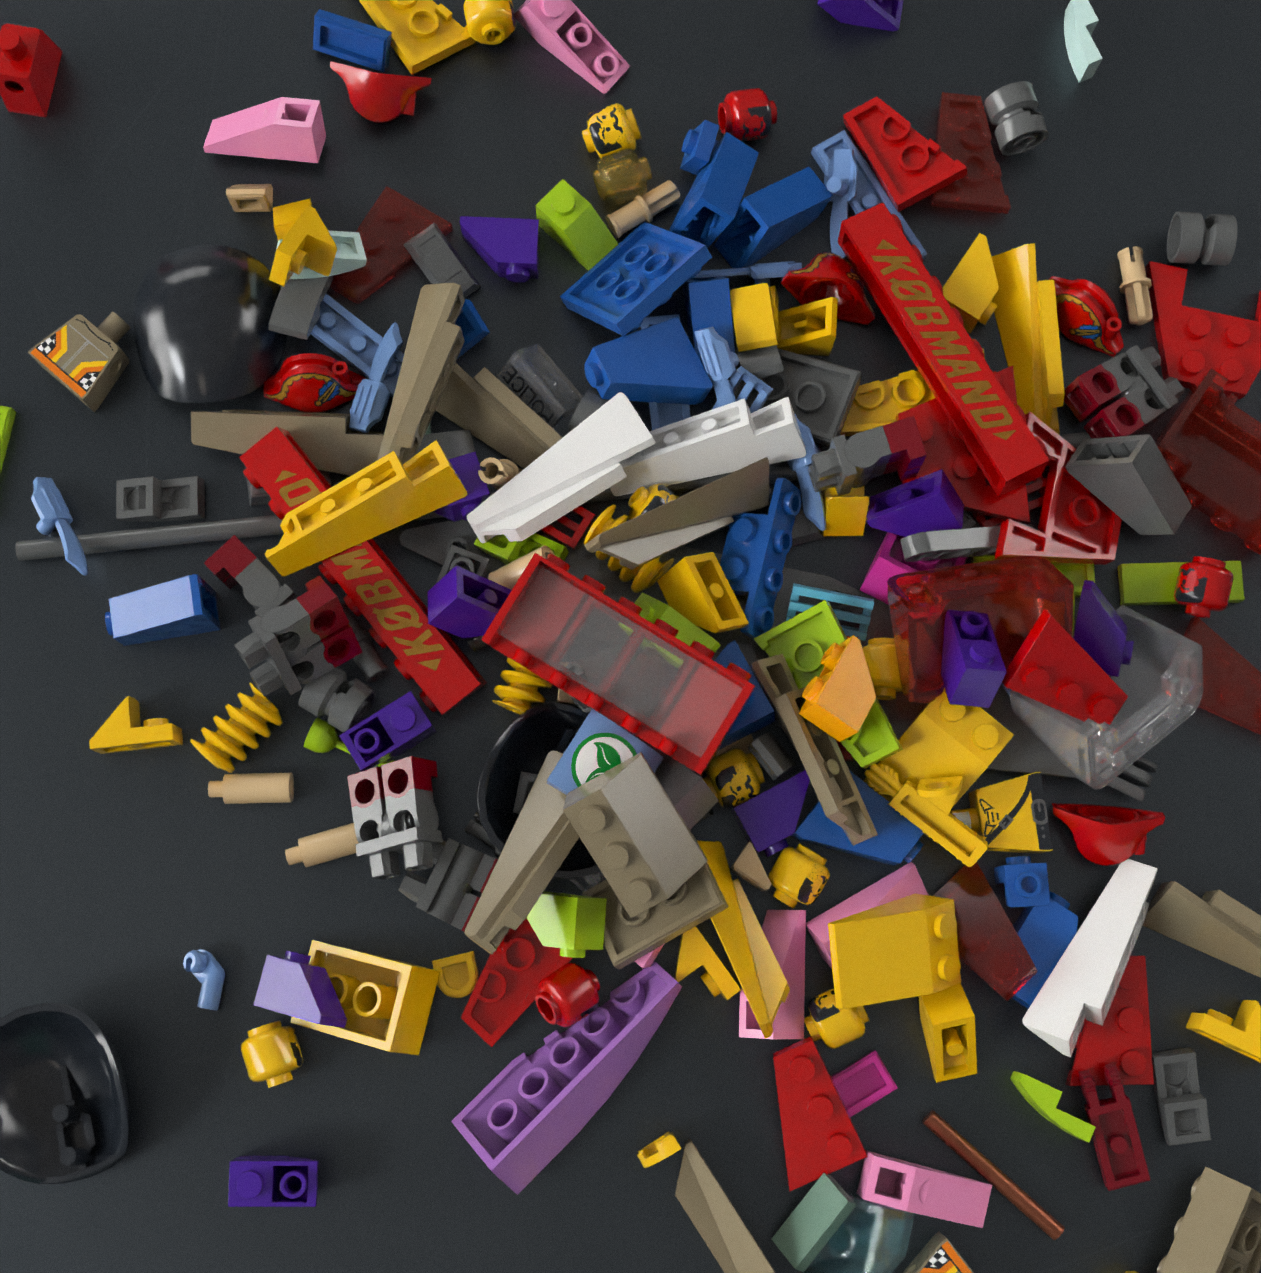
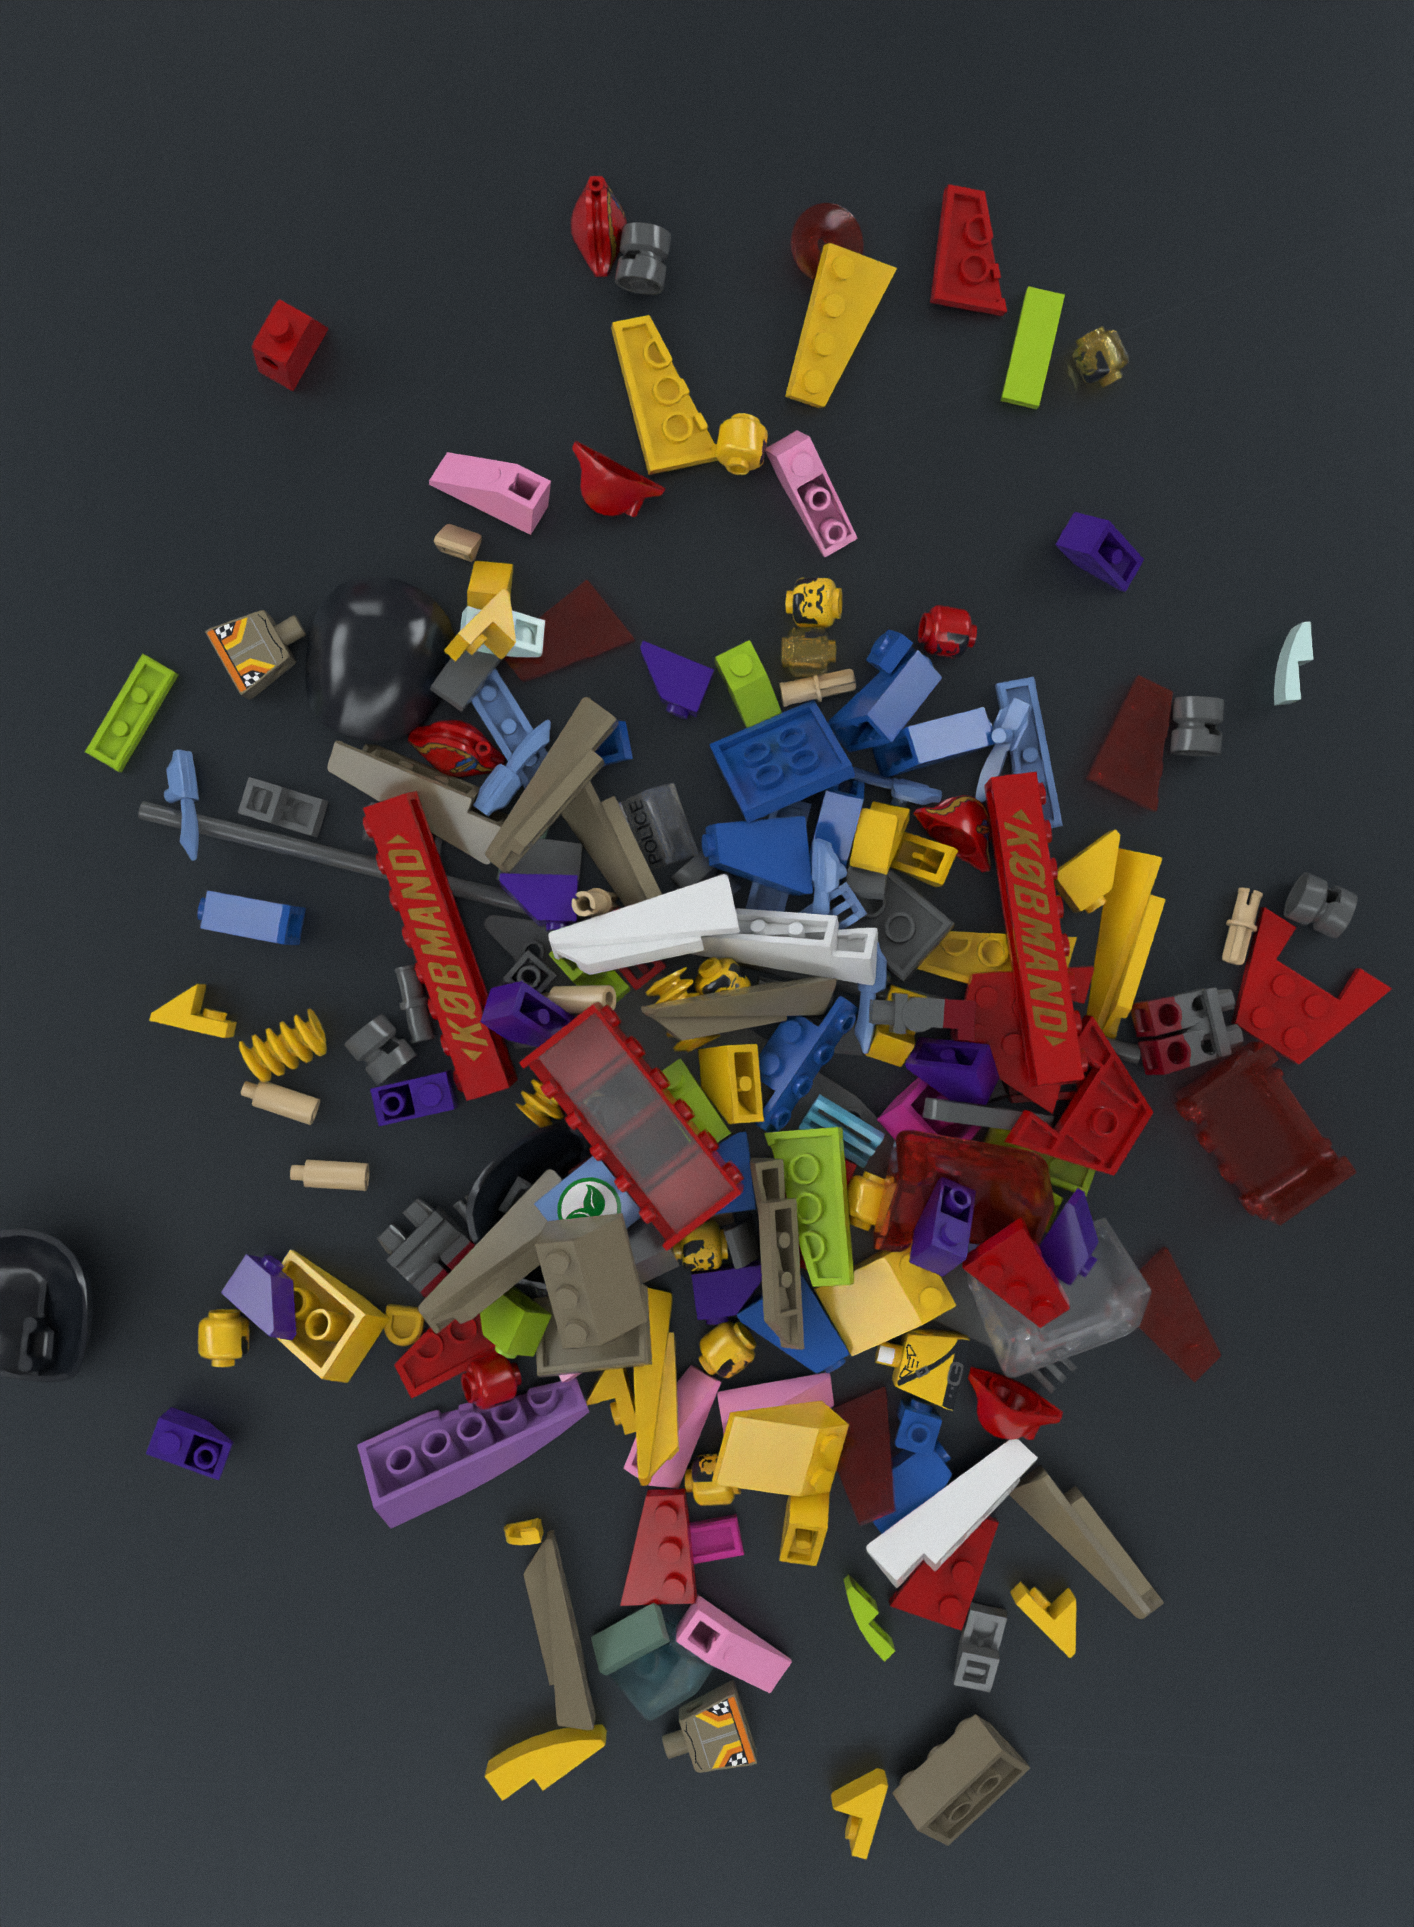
camera: 20 degrees right, 10 degrees up
medium blue arm [183,949,225,1010] -> none
hips [204,535,298,618] -> none
dark grey hips [234,576,363,696] -> none
yellow wedge [265,440,467,576] -> none
lime hinge [303,717,396,767] -> none
blue tile [313,9,392,72] -> none
dark grey hips [347,756,443,880] -> none
dark grey tile [403,222,481,299] -> none
tan slope [731,841,772,892] -> none
light orange slope [798,635,876,742] -> none
red wing [843,96,968,212] -> none
yellow piece [865,764,988,867] -> none
copper bar [922,1110,1065,1240] -> none
red hat [1048,276,1124,357] -> none
dark grey slope [1065,434,1192,535] -> none
dark red hinge [1078,1063,1150,1191] -> none
lime tile [1117,561,1245,606] -> none
red head [1174,556,1234,618] -> none

